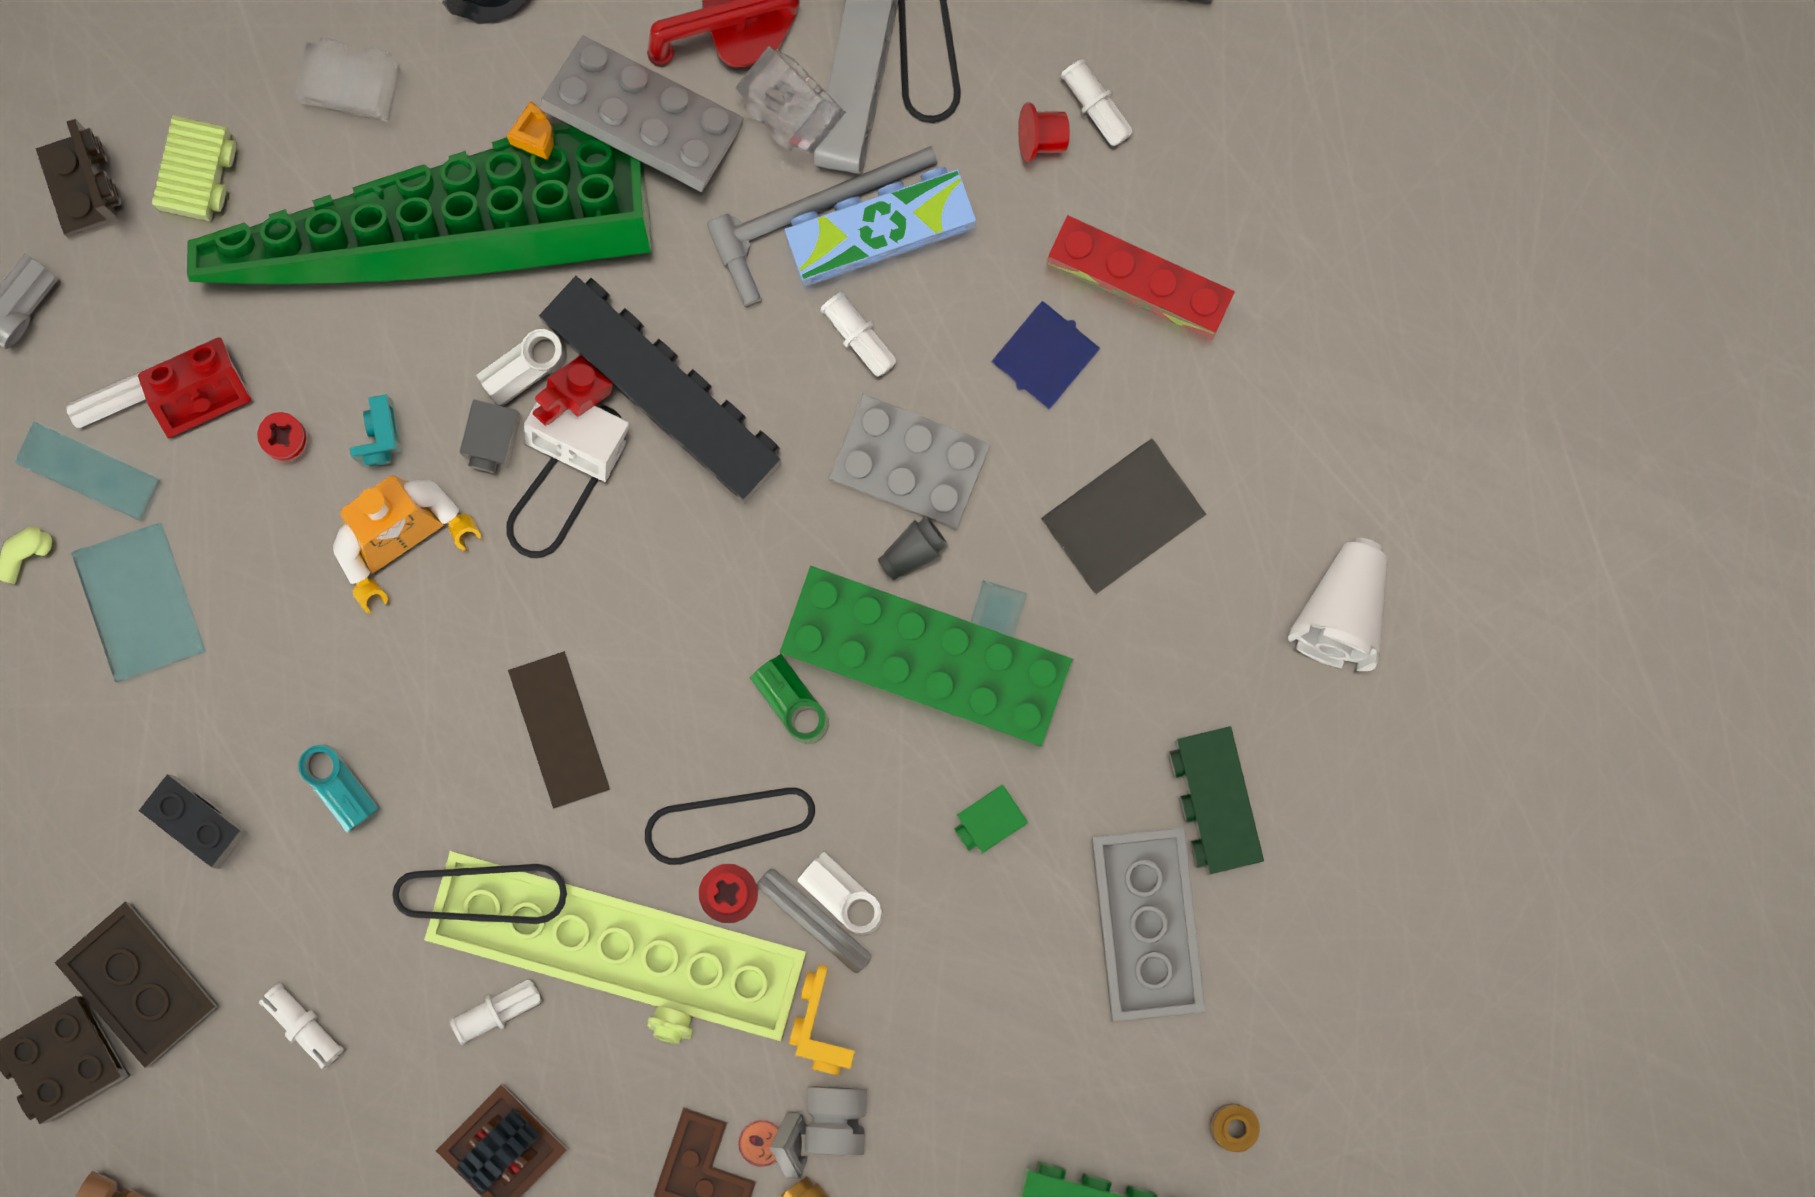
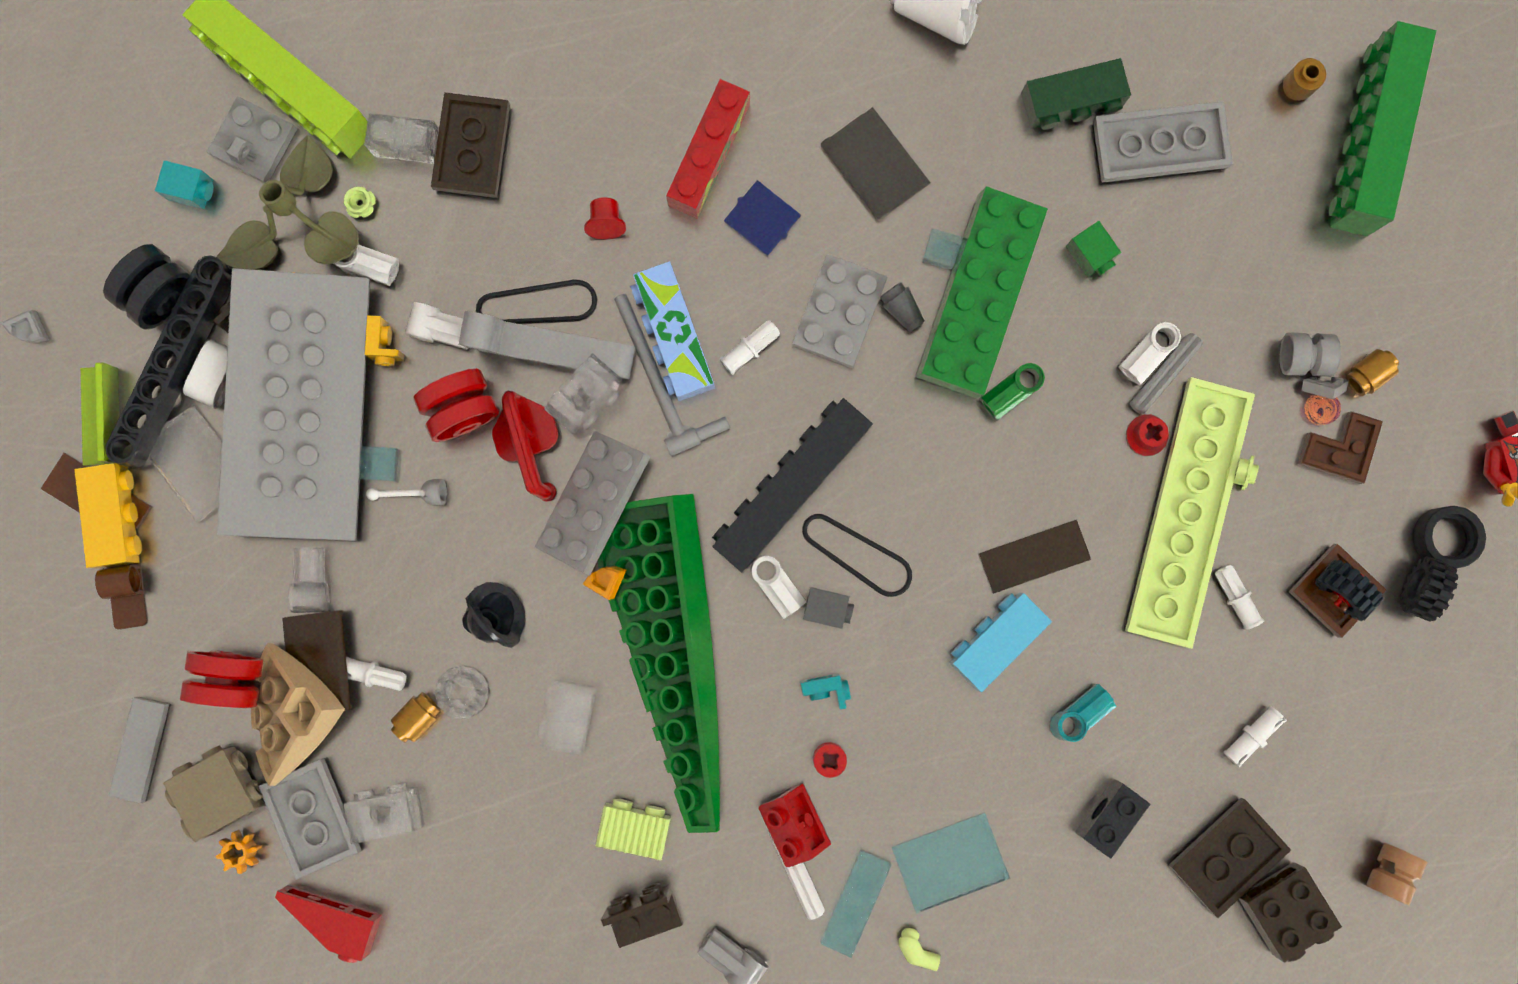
camera: 90 degrees left, 0 degrees up
torso [333,475,481,614] -> none
black piece [392,864,567,924] -> none
white hinge [524,387,630,483] -> none
red plate [532,355,613,426] -> none
black piece [645,787,815,865] -> none
yellow bracket [789,964,855,1076] -> none
white axle [1060,59,1132,146] -> none
none -> medium azure brick [949,593,1052,692]

